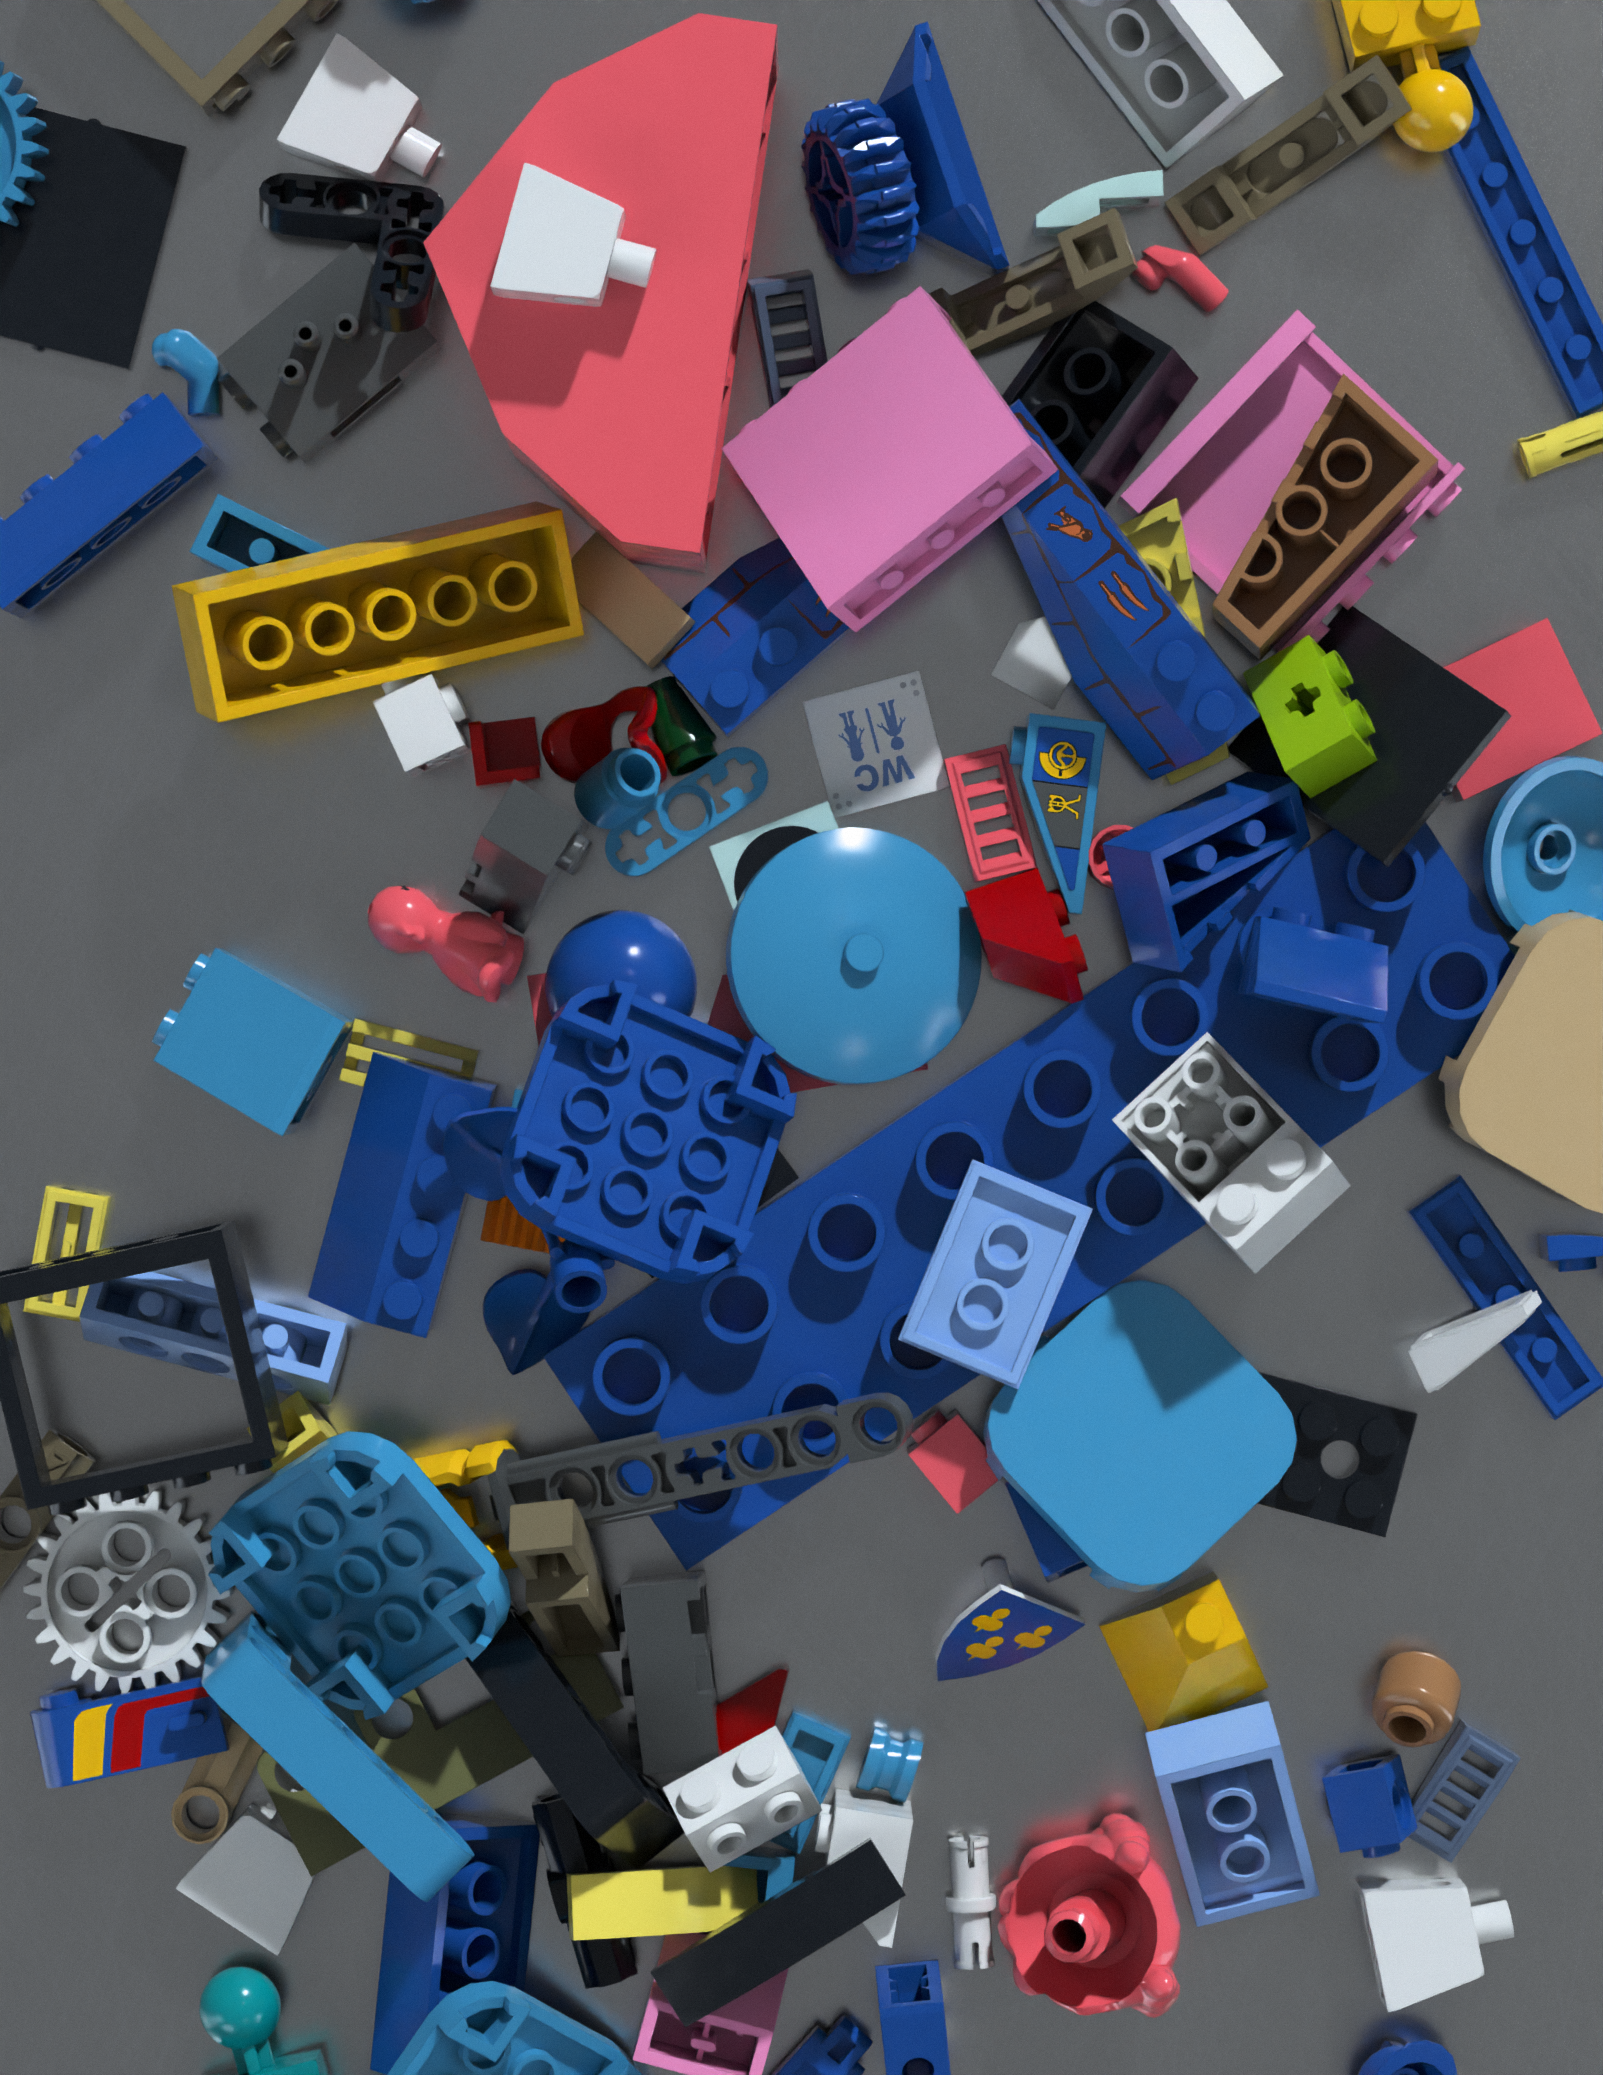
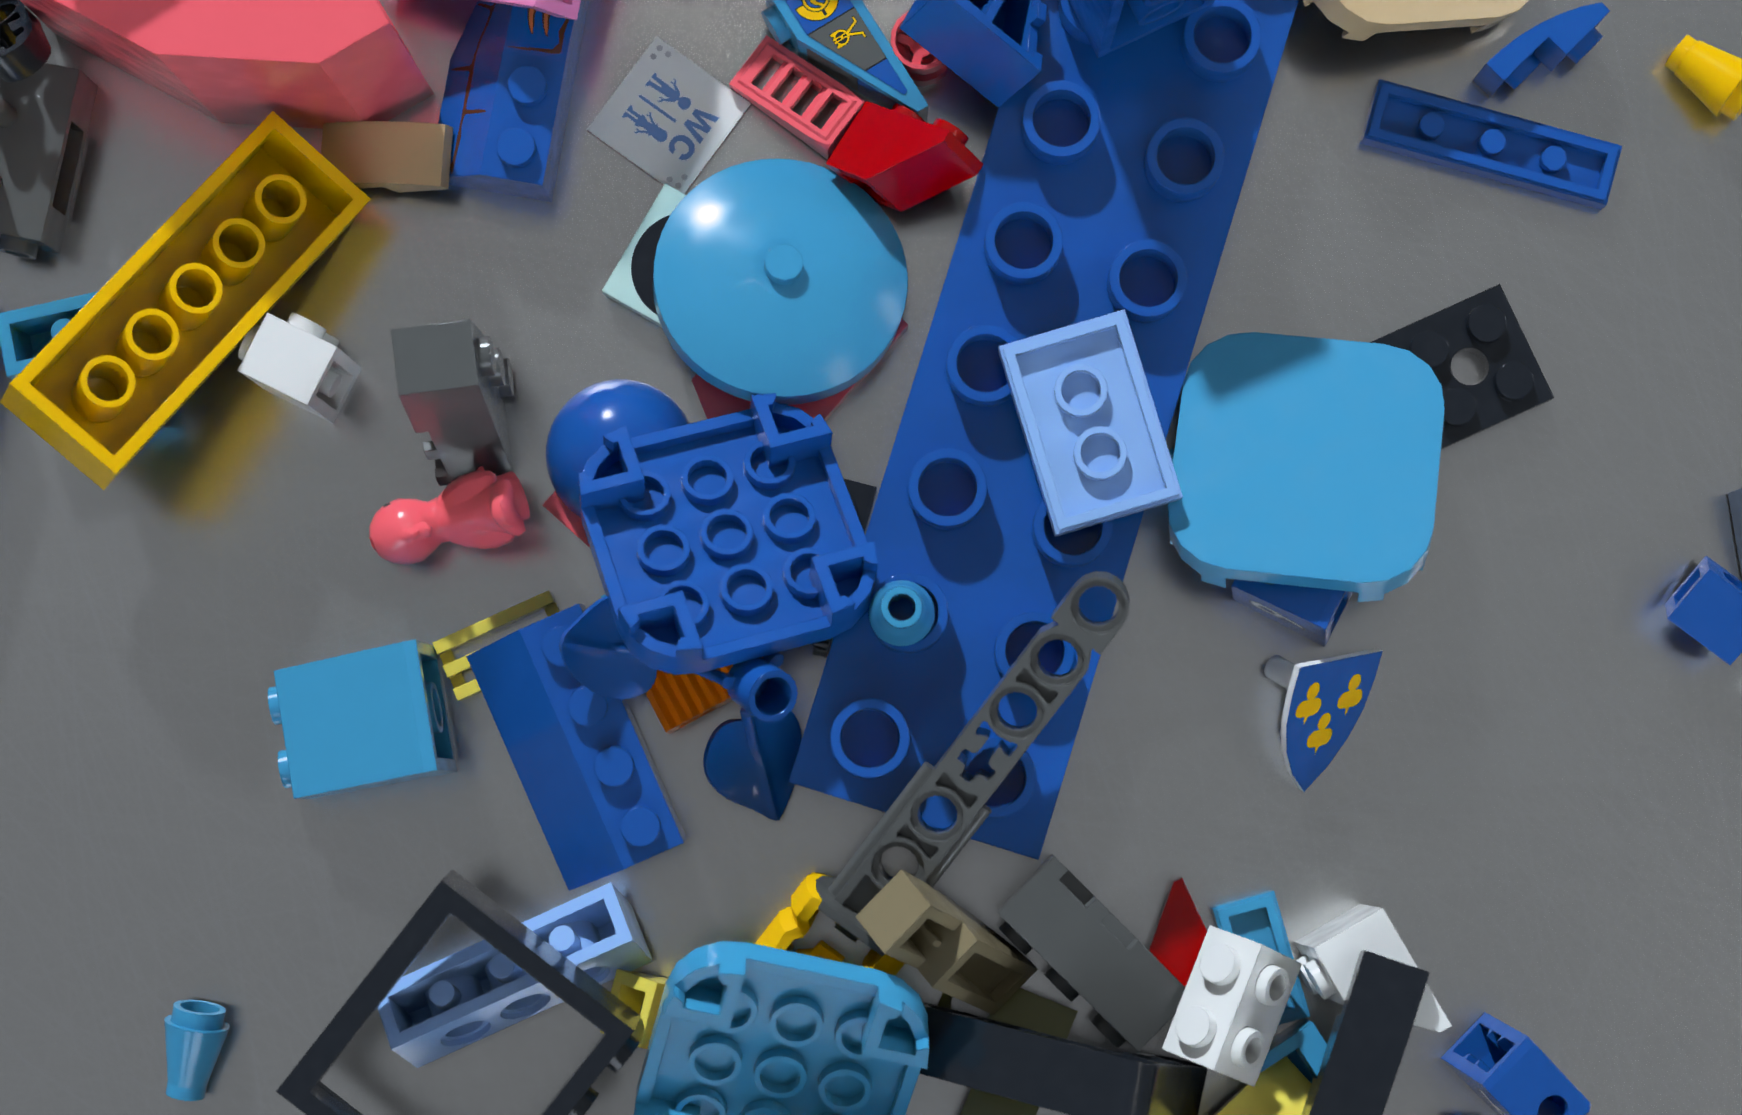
camera: 35 degrees left, 5 degrees down
light yellow tile [23,1185,111,1322] -> none
red panel [468,717,544,789] -> none
red piece [541,686,667,783] -> none
dark azure brick [574,748,661,829] -> none
dark azure beam [605,747,768,877] -> none
dark green cone [647,676,717,776] -> none
dark azure wheel [856,1727,924,1803] -> none
coral brick [907,1409,998,1514] -> none
white pin [946,1836,997,1970] -> none
coral piece [998,1813,1181,2018] -> none
yellow slope [1099,1571,1268,1732] -> none
white slope [1112,1032,1351,1274] -> none
light blue slope [1145,1701,1320,1927] -> none
medium nougat head [1372,1651,1461,1748] -> none
white slope [1408,1290,1542,1394] -> none
none -> dark azure cone [868,580,935,646]

